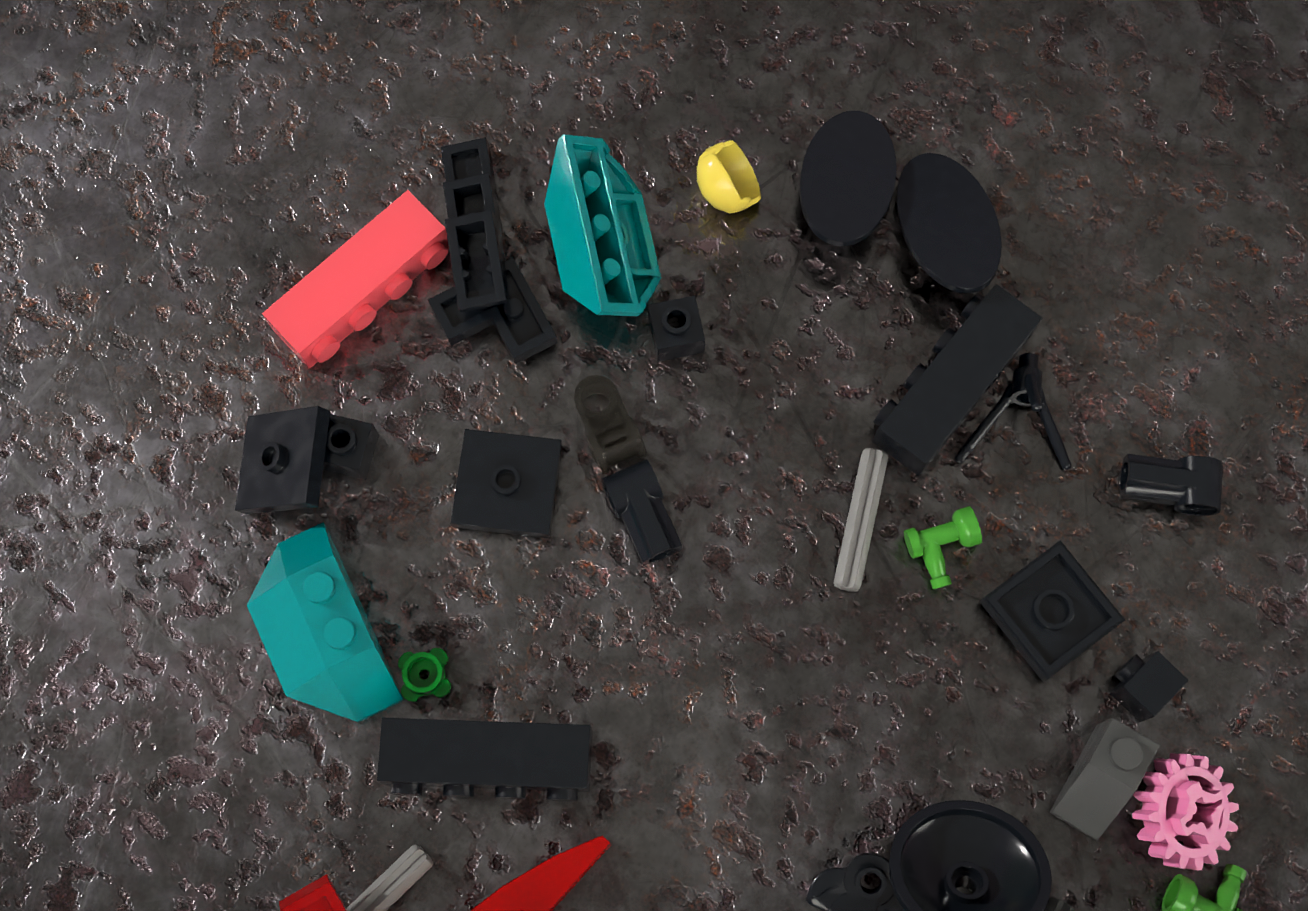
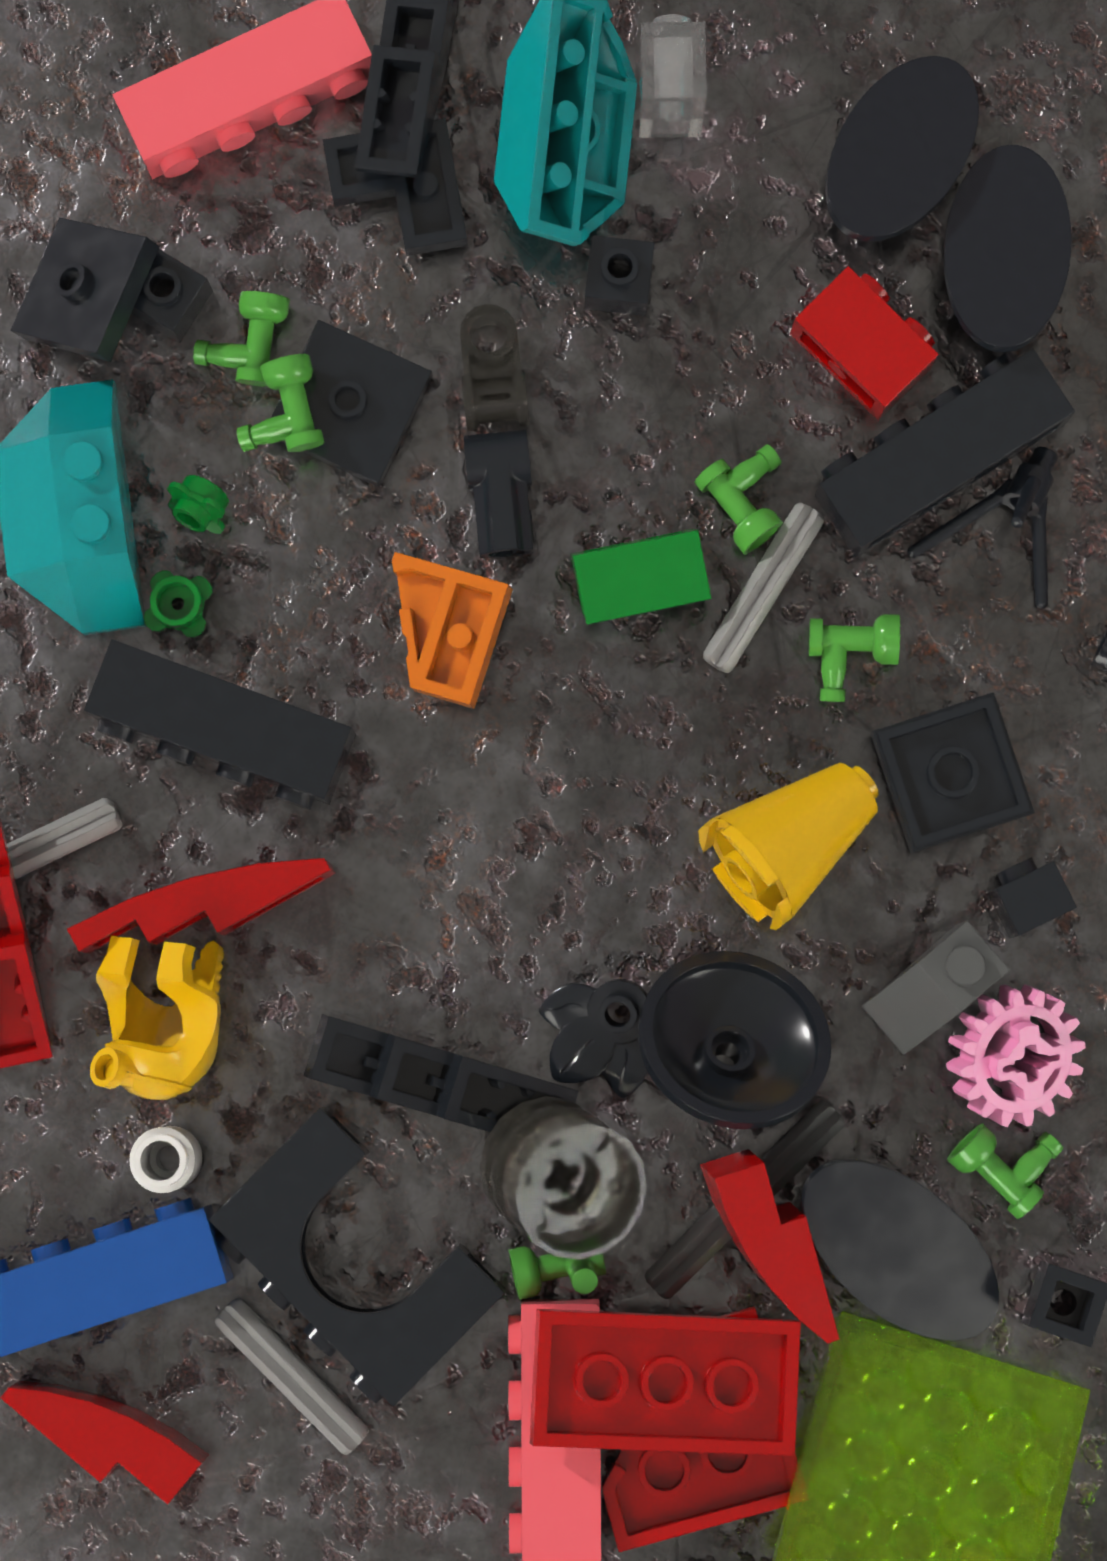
camera: 20 degrees right, 10 degrees up
light yellow hair [697,140,761,214] -> none
none -> green plate [167,475,229,534]
none -> bright green piece [193,291,290,387]
none -> bright green piece [237,354,325,452]
none -> orange wing [392,552,513,709]
none -> green hinge [570,529,712,624]
none -> clear brick [638,14,707,138]
none -> bright green piece [694,444,783,555]
none -> yellow cone [698,763,879,930]
none -> red brick [790,266,939,421]

